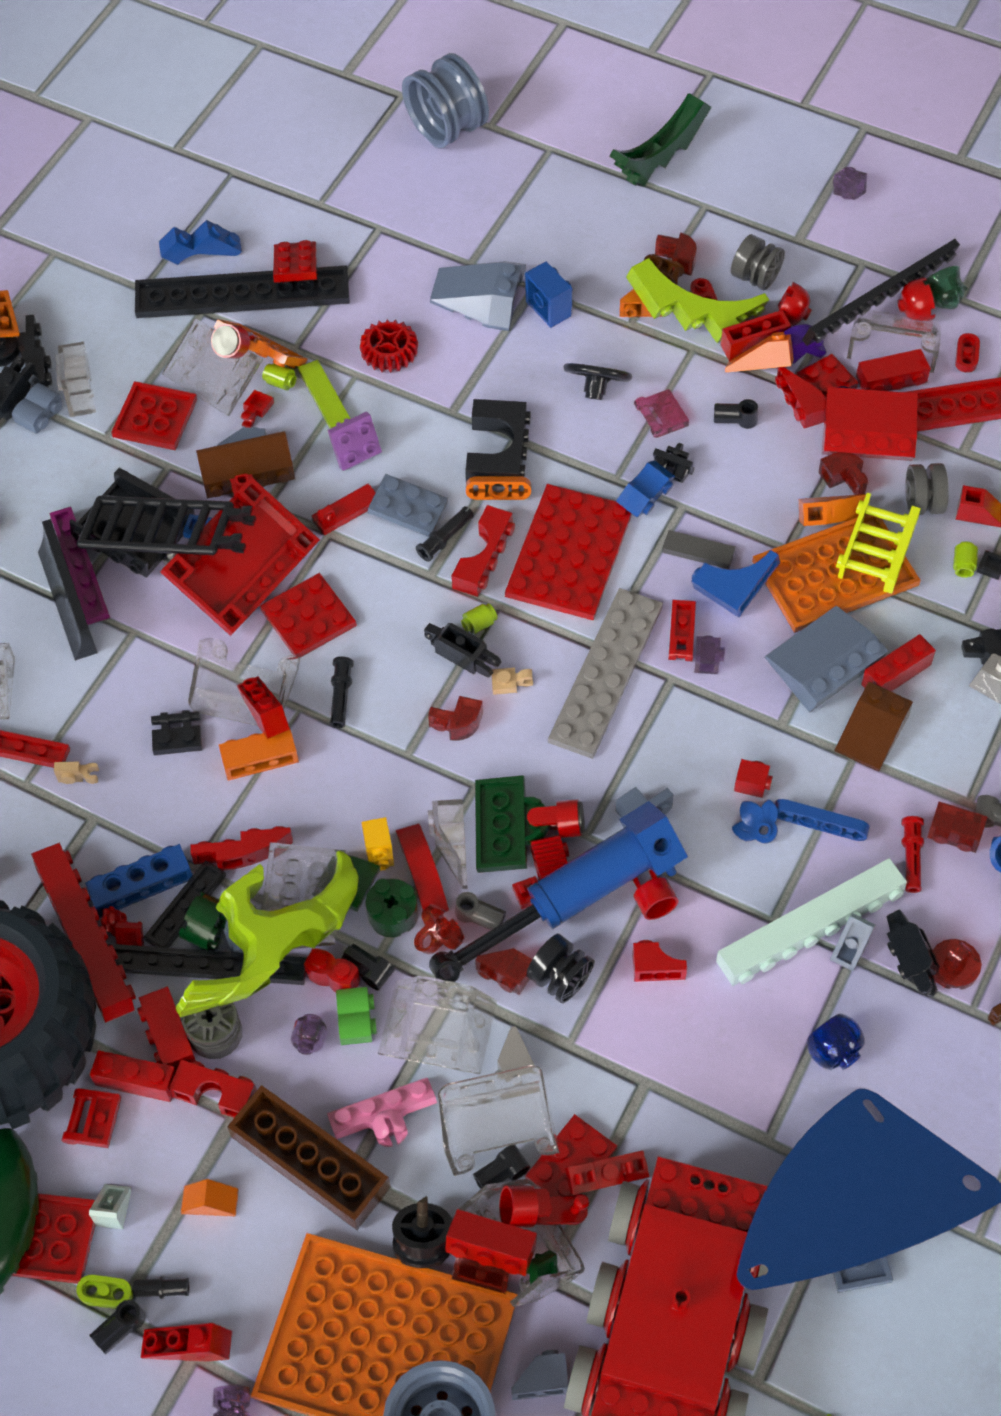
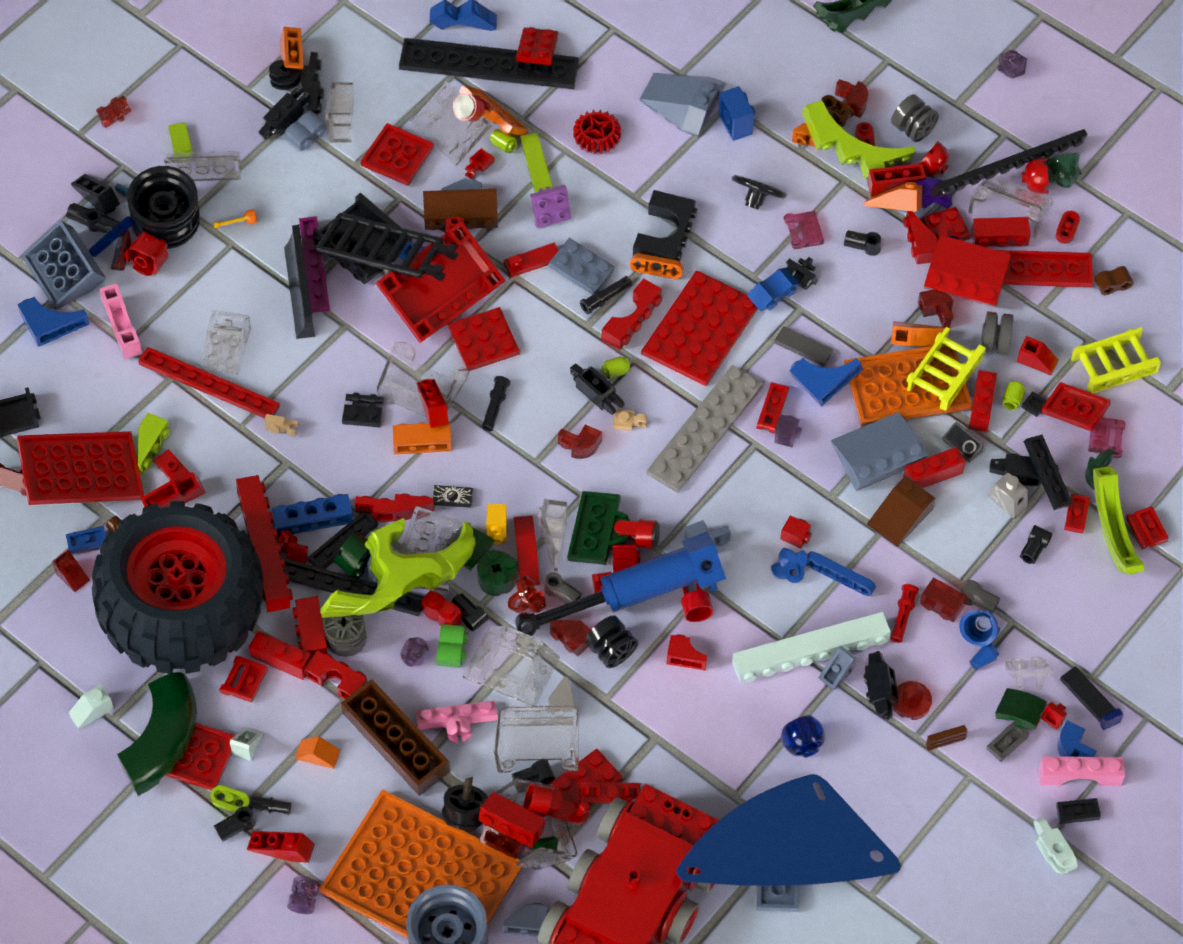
camera: 10 degrees right, 0 degrees up
none -> tile [433,485,473,508]
none -> slope [942,422,984,463]
none -> red arch [968,370,997,432]

